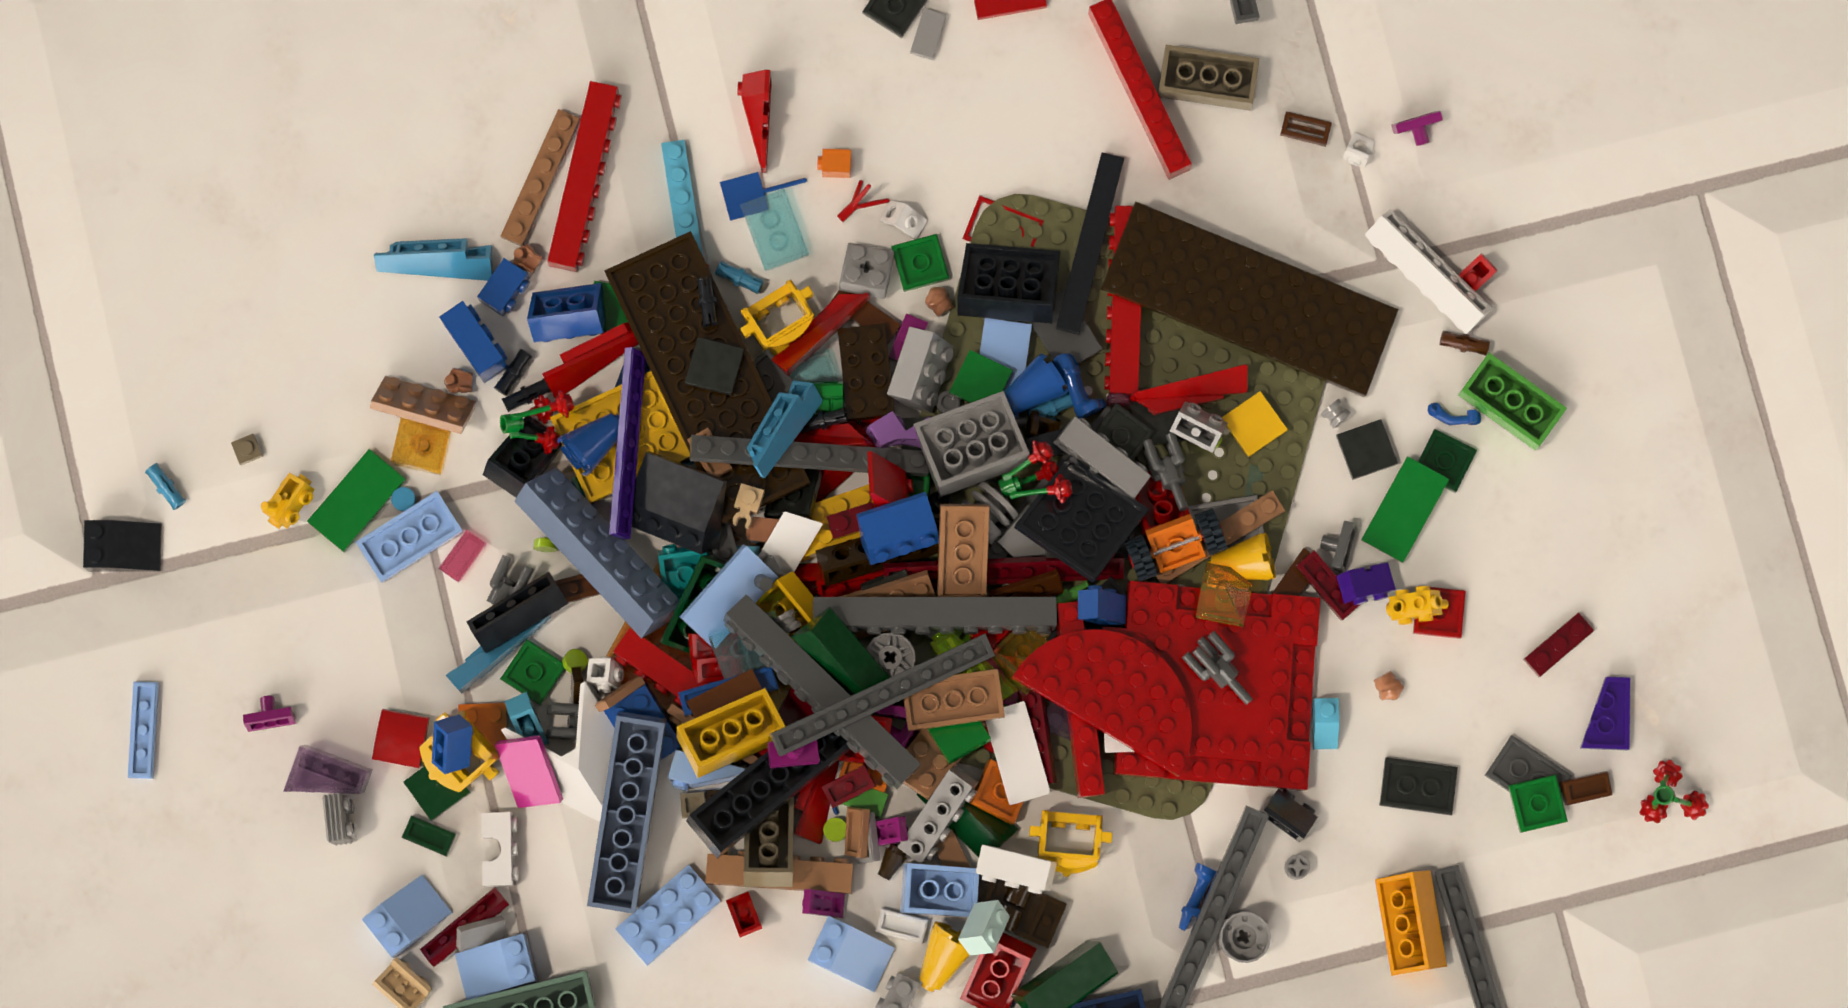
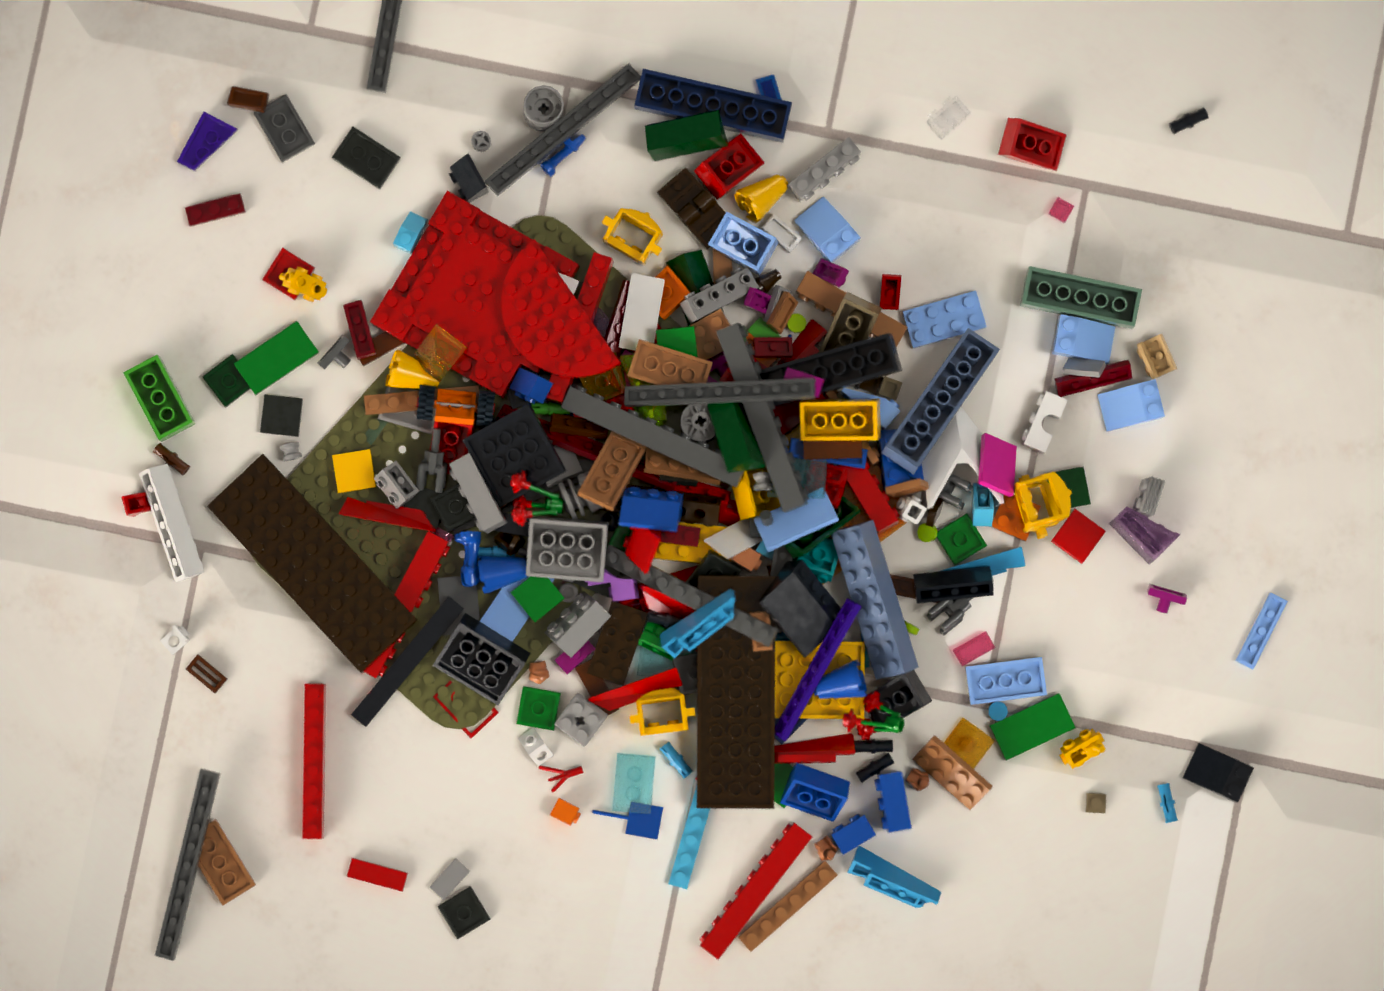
camera: 155 degrees left, 5 degrees up
dark green tile [401,815,456,857] -> none
blue brick [432,714,473,774] -> none
pearl dark grey tile [685,337,744,396] -> none
black pin [696,277,718,327] -> none
tan plate [733,483,765,529] -> none
red wedge [737,70,772,173] -> none
light aqua brick [958,900,1010,956] -> none
white brick [975,845,1057,894] -> none
dark tan brick [1158,45,1259,111] -> none
dark grey plant [1182,631,1253,705] -> none
dark purple brick [1336,562,1396,605] -> none
nougat arm [1373,671,1404,700] -> none
light orange slope [1375,870,1447,976] -> none
magenta tile [1391,111,1443,146] -> none
blue piece [1428,403,1481,425] -> none
green tile [1508,775,1568,833] -> none
red plant [1639,759,1709,824] -> none

